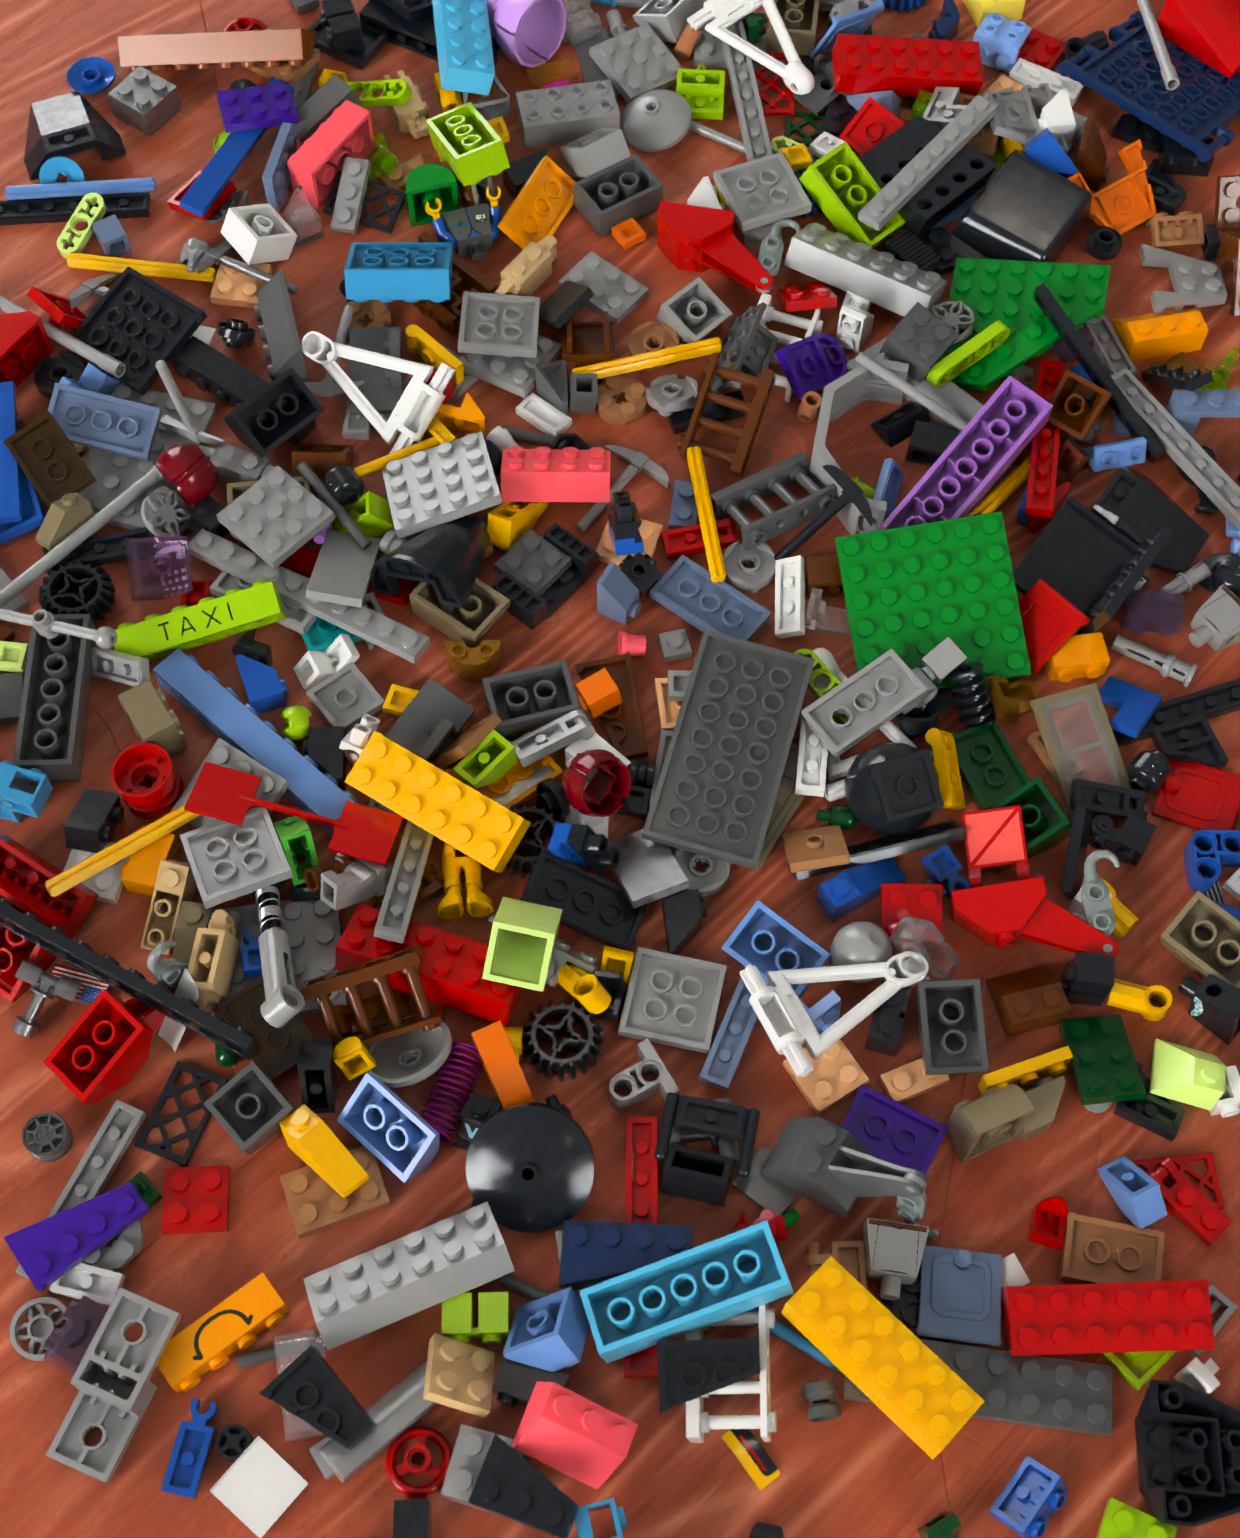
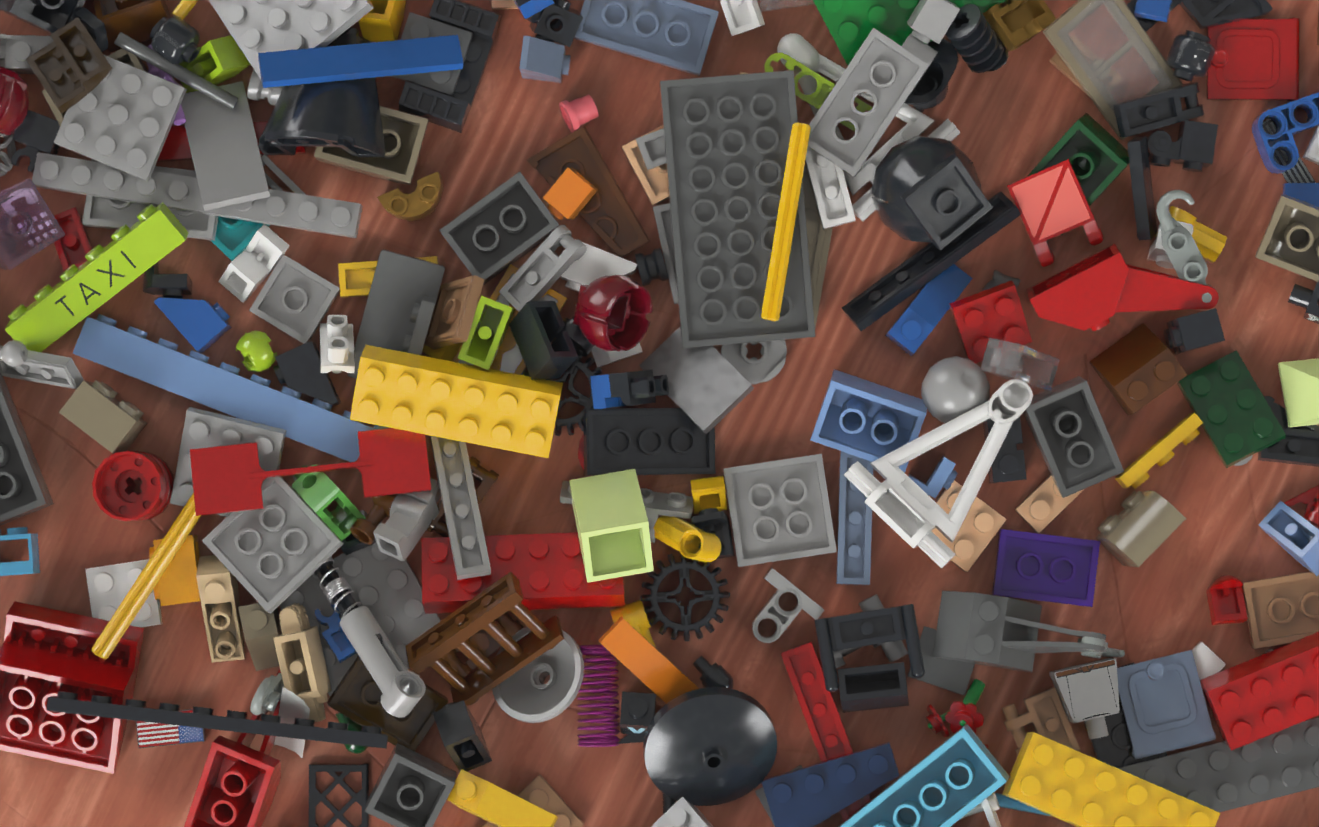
camera: 20 degrees left, 25 degrees up
flat silver bar [11,958,82,1038] -> none
black brick [63,788,124,853] -> none
yellow brick [333,1036,377,1081] -> none
medium blue slope [337,1071,440,1183] -> none
yellow piece [437,842,494,921] -> none
black plate [617,785,651,819] -> none
light grey plate [658,628,692,663] -> none
black slope [662,889,707,955] -> none
medium nougat plate [782,825,850,873] -> none
dark green cylinder [816,805,857,830] -> none
blue plate [920,844,971,899] -> none
yellow plate [925,728,966,810] -> none
dark green plate [953,720,1031,810] -> none
dark tan slope [1017,1076,1066,1142] -> none
yellow piece [1107,978,1172,1022] -> none
none -> dark brown slope [25,17,112,114]
none -> black tile [75,7,109,52]
none -> blue tile [258,35,464,88]
none -> black piece [509,301,578,380]
none -> yellow axle [761,122,811,321]

